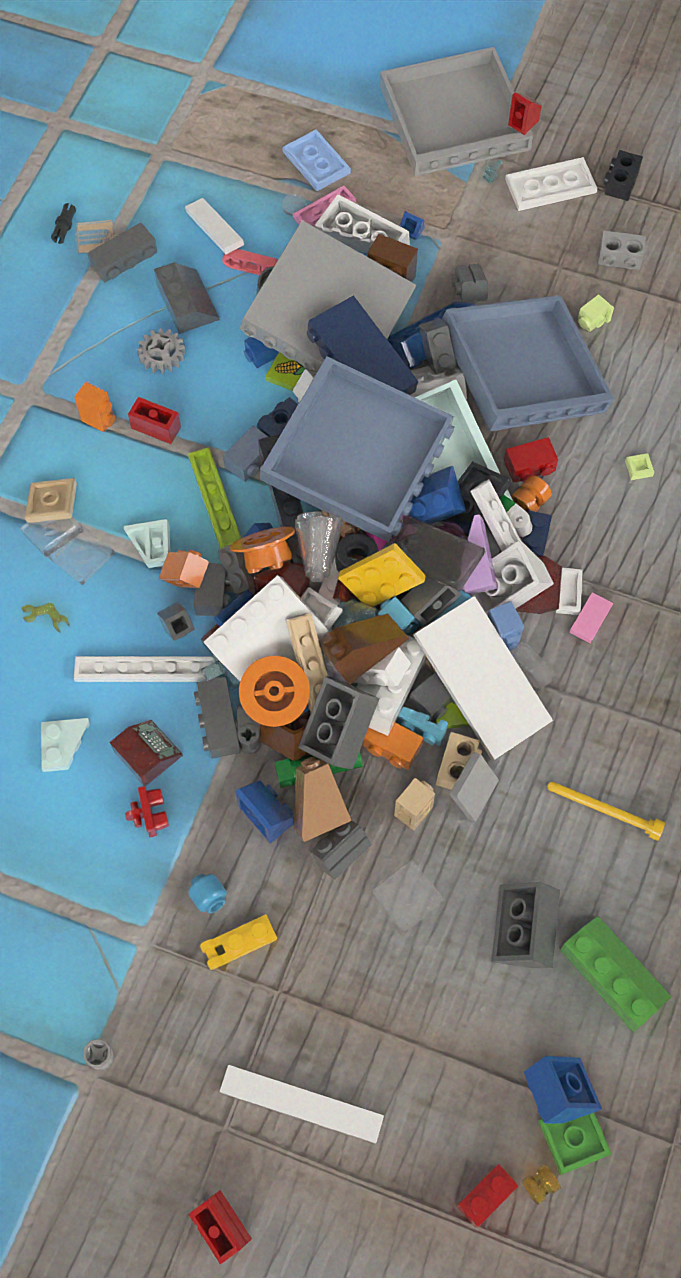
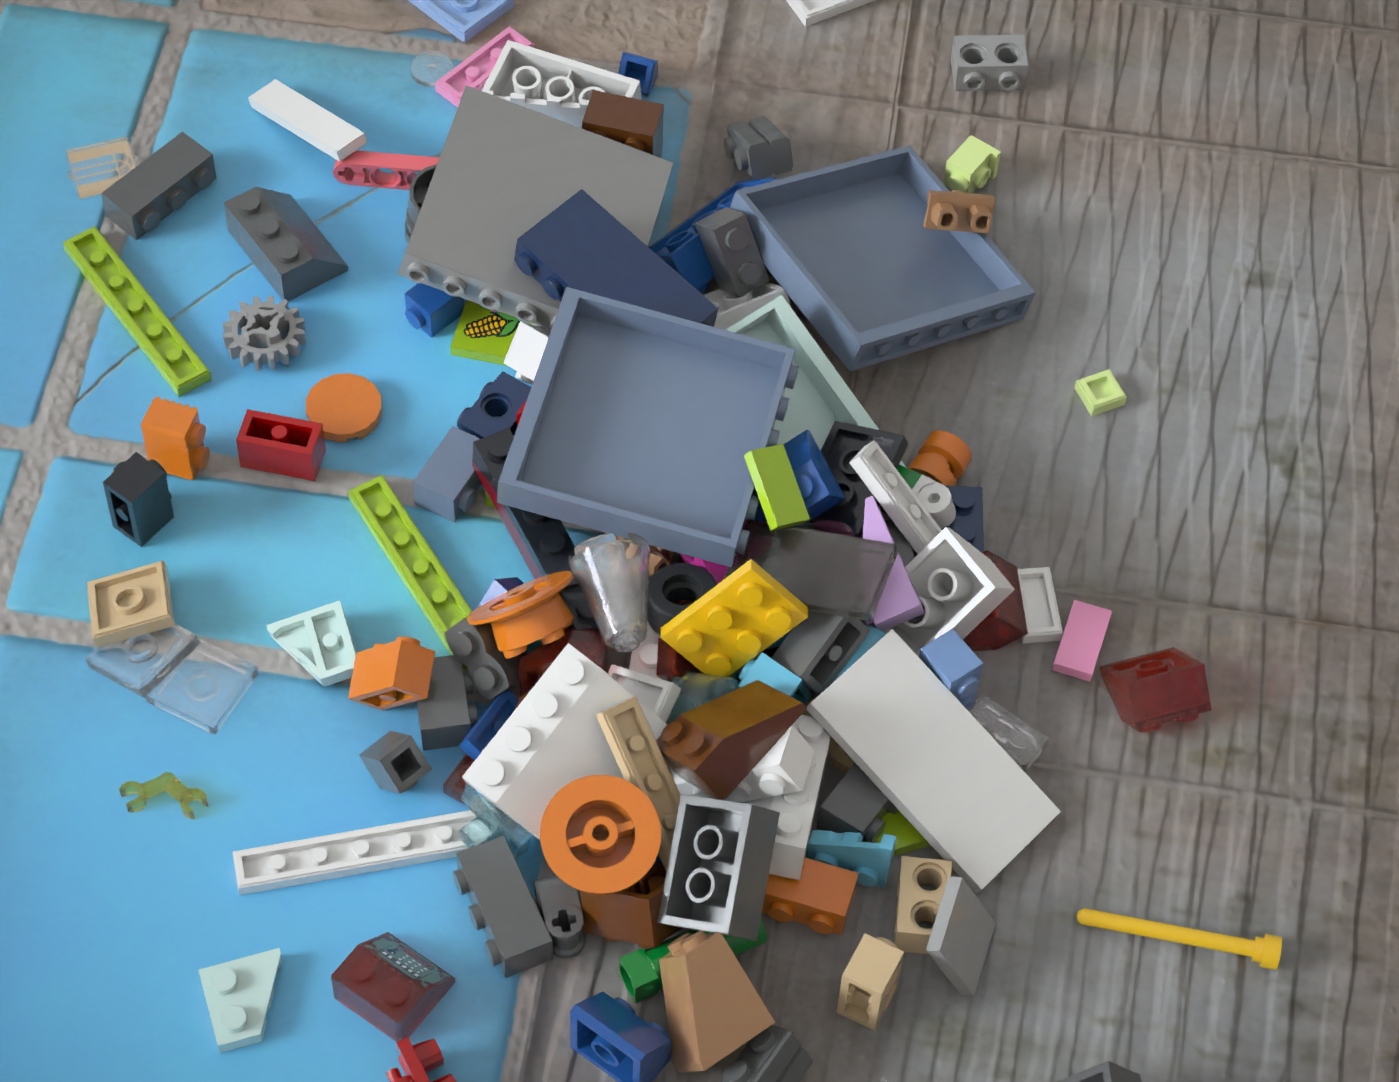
camera: 15 degrees left, 10 degrees down
pearl dark grey pin [51,203,76,244] -> none
red brick [504,437,559,483] -> none
none -> lime tile [63,226,212,397]
none -> black brick [103,452,174,547]
none -> orange tile [306,373,382,442]
none -> lime tile [744,444,810,531]
none -> medium nougat hips [923,190,996,234]
none -> clear red slope [1099,647,1212,732]

